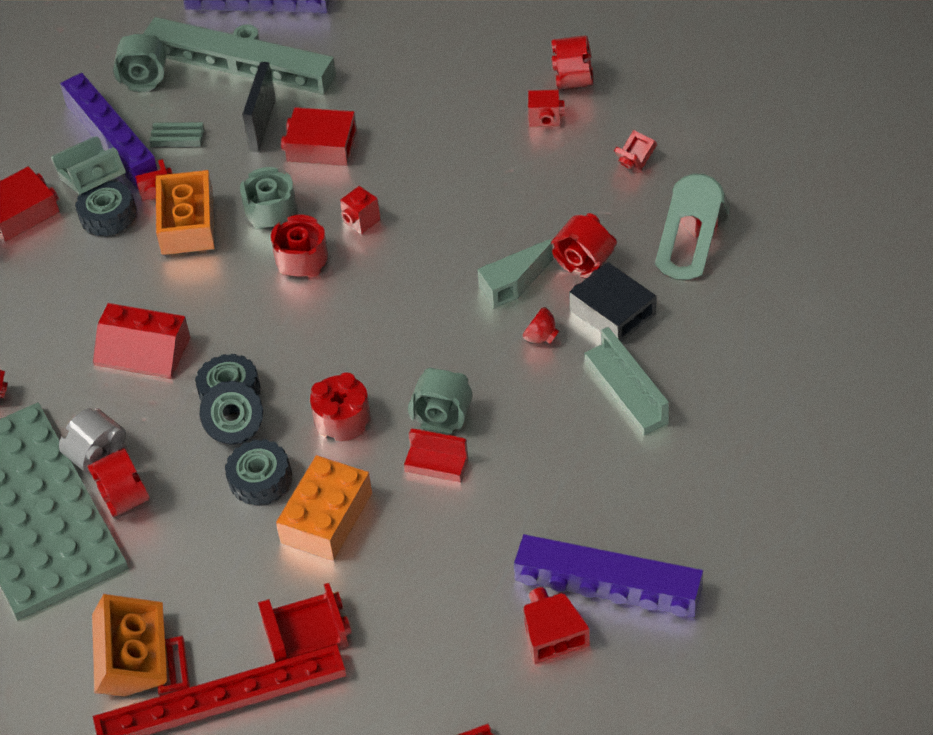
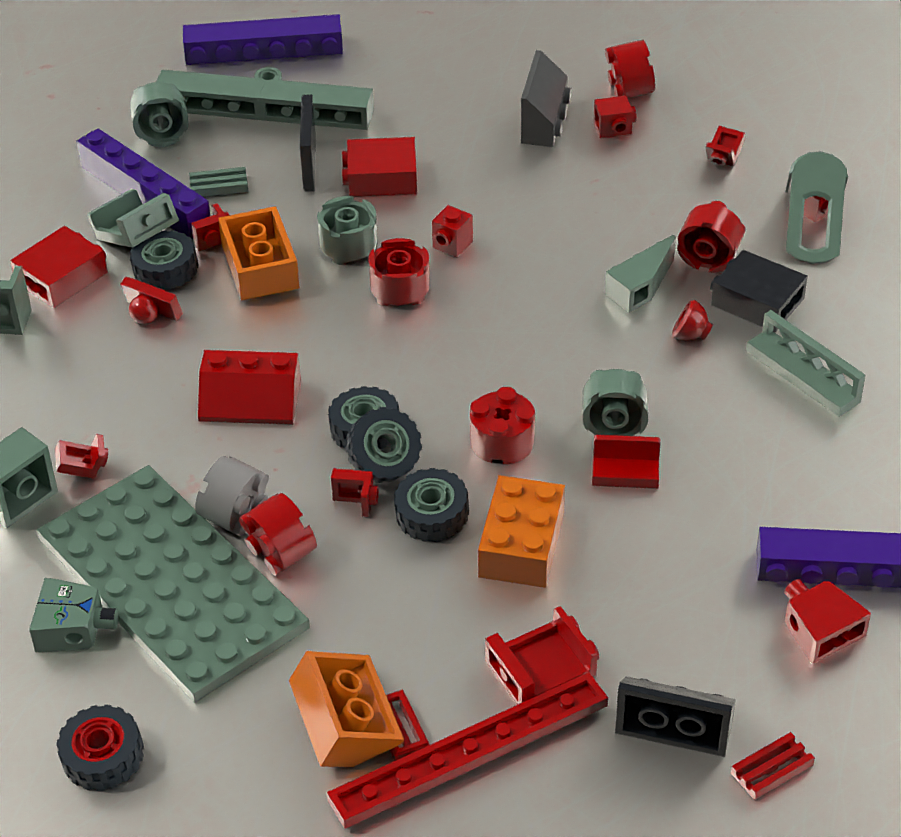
camera: 15 degrees left, 5 degrees down
none -> red tile [120,277,183,324]
none -> red bracket [331,468,379,517]
none -> dark grey slope [521,50,572,147]
none -> black slope [615,676,736,757]

